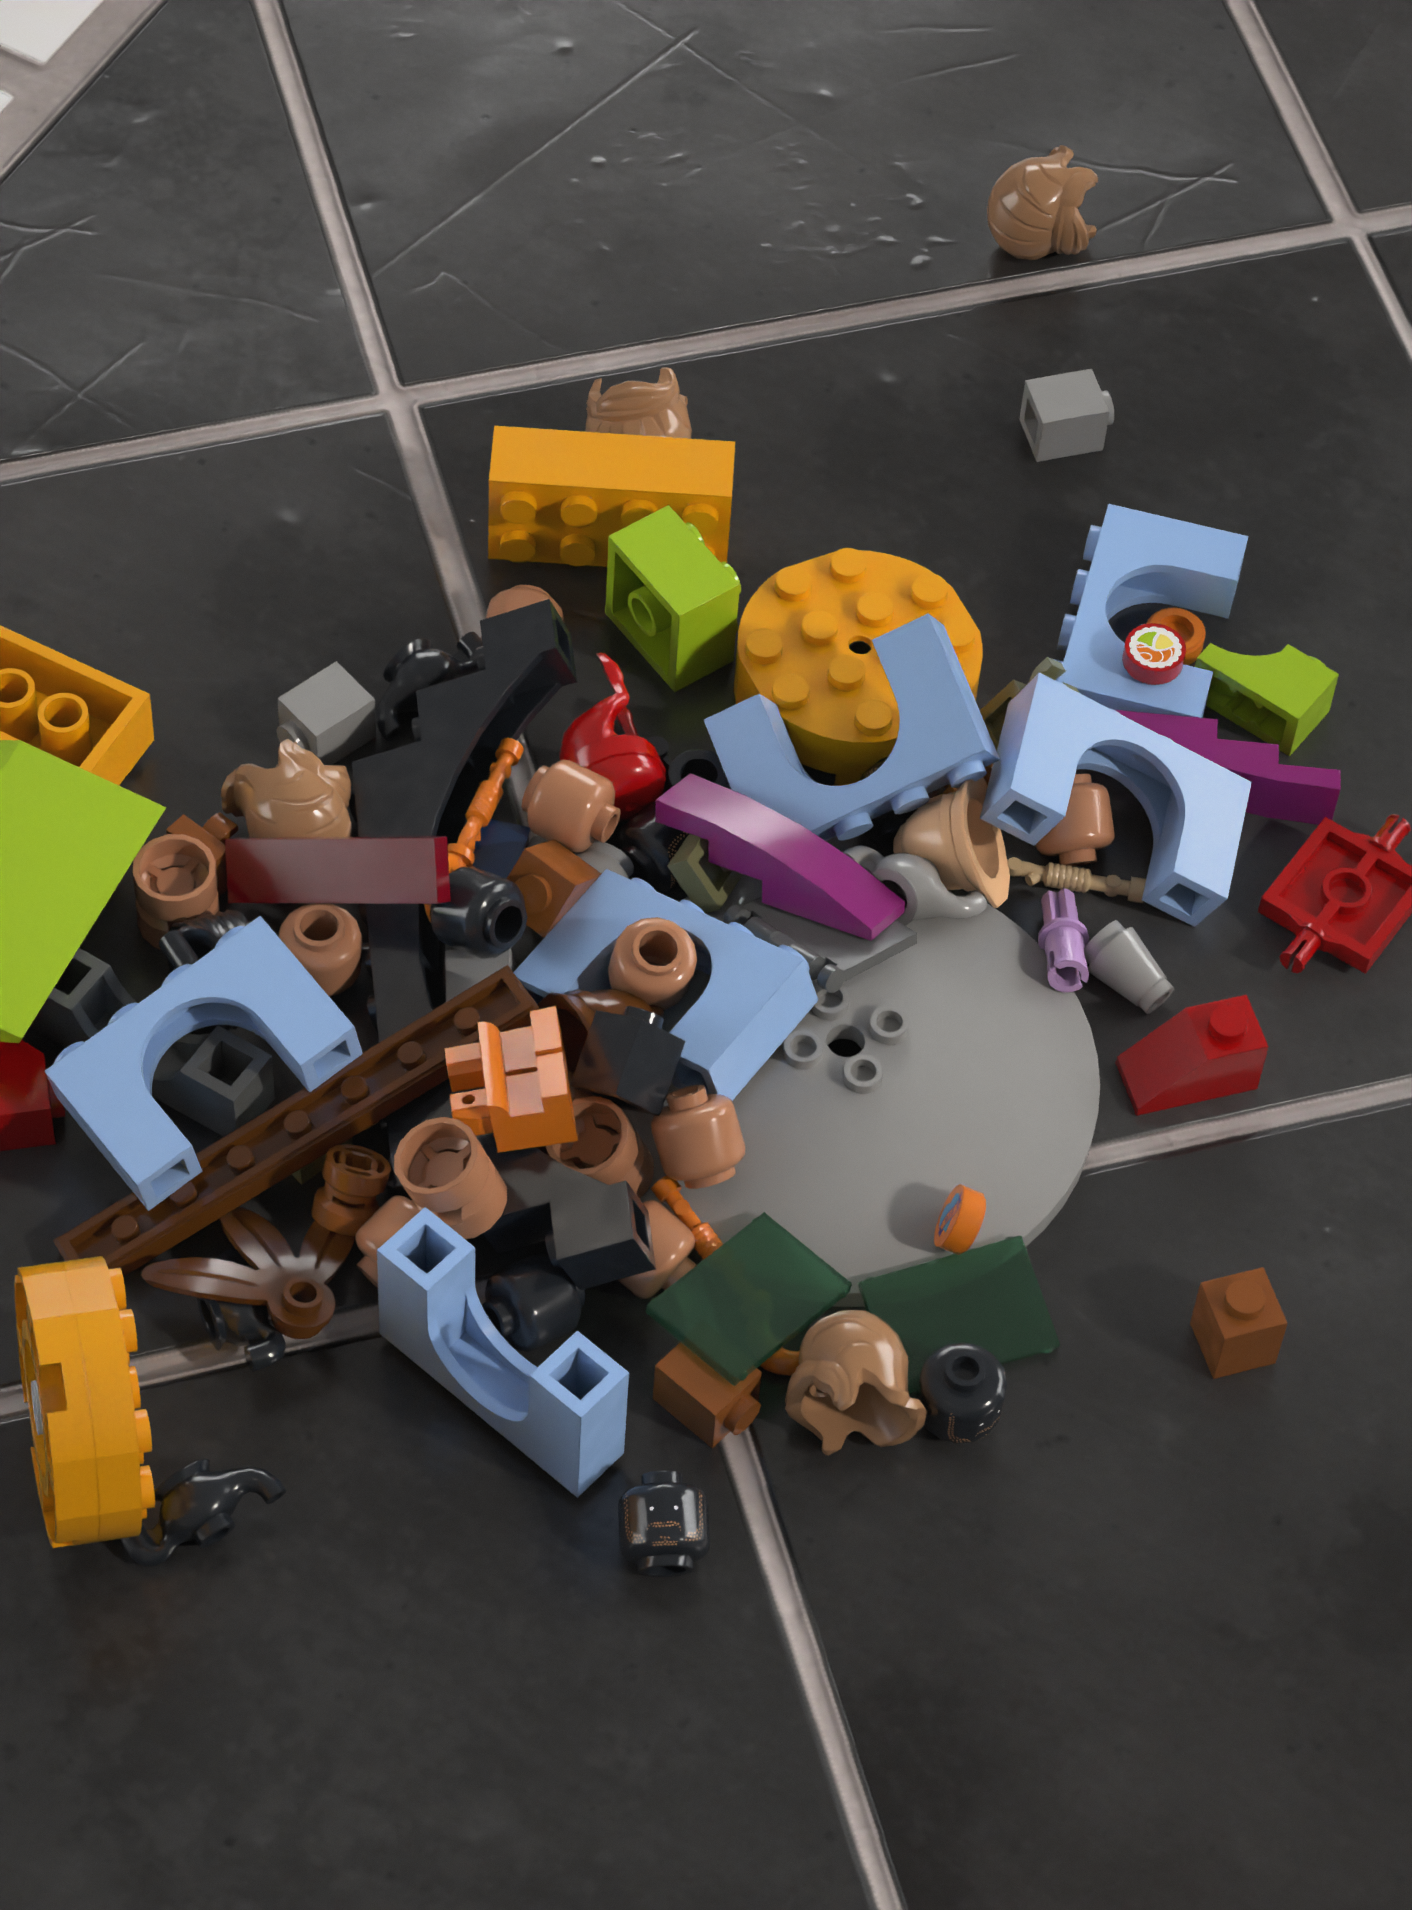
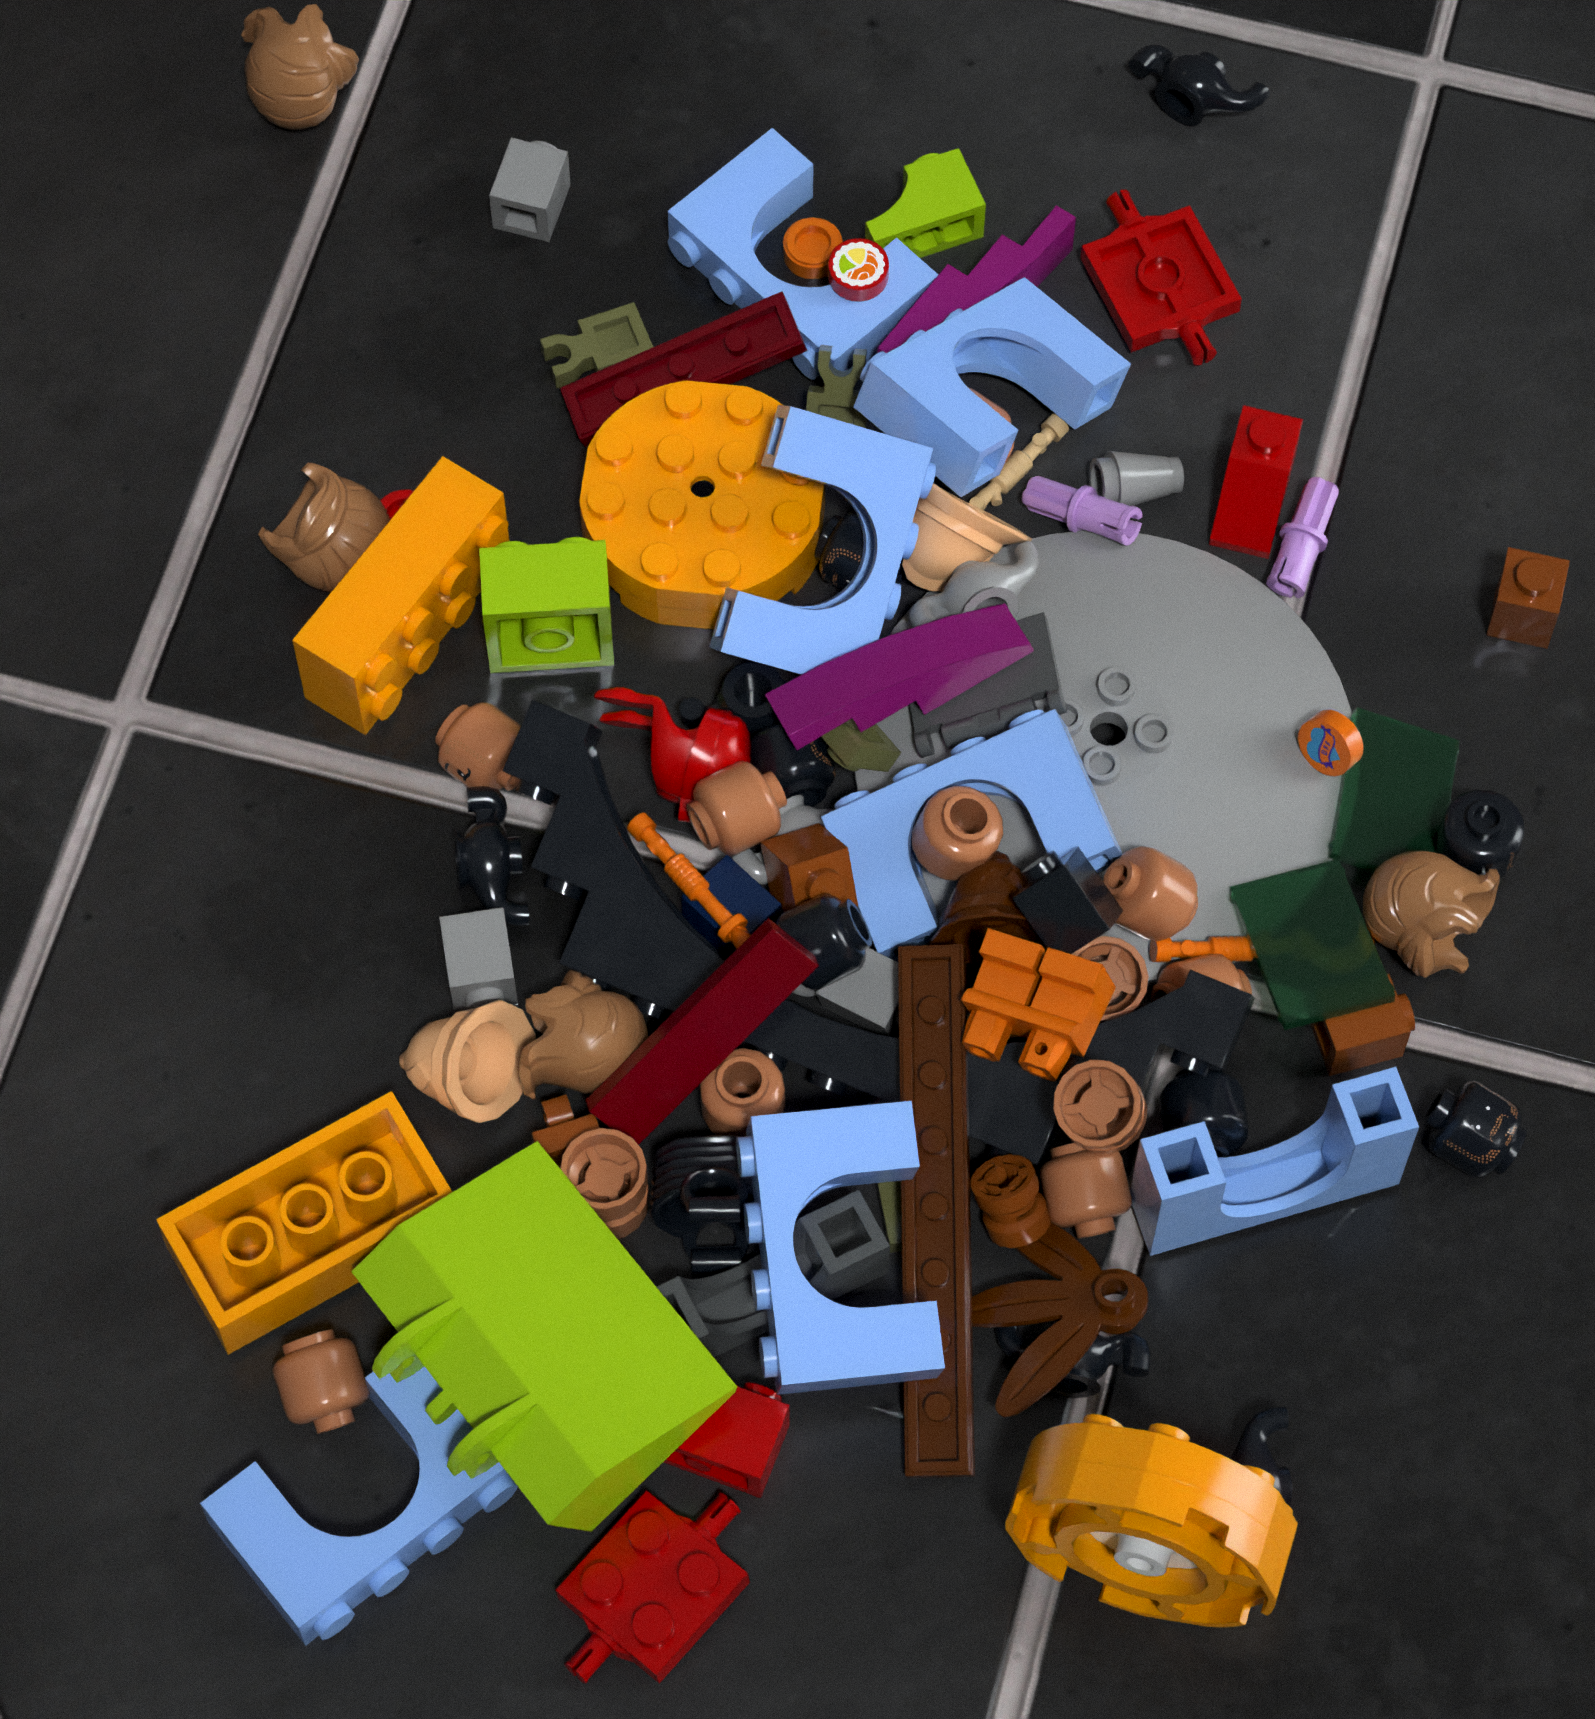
camera: 55 degrees left, 10 degrees up
none -> light nougat piece [399,1000,536,1123]
none -> olive plate [540,302,653,389]
none -> dark red tile [560,291,808,447]
none -> lavender axle [1266,477,1339,598]

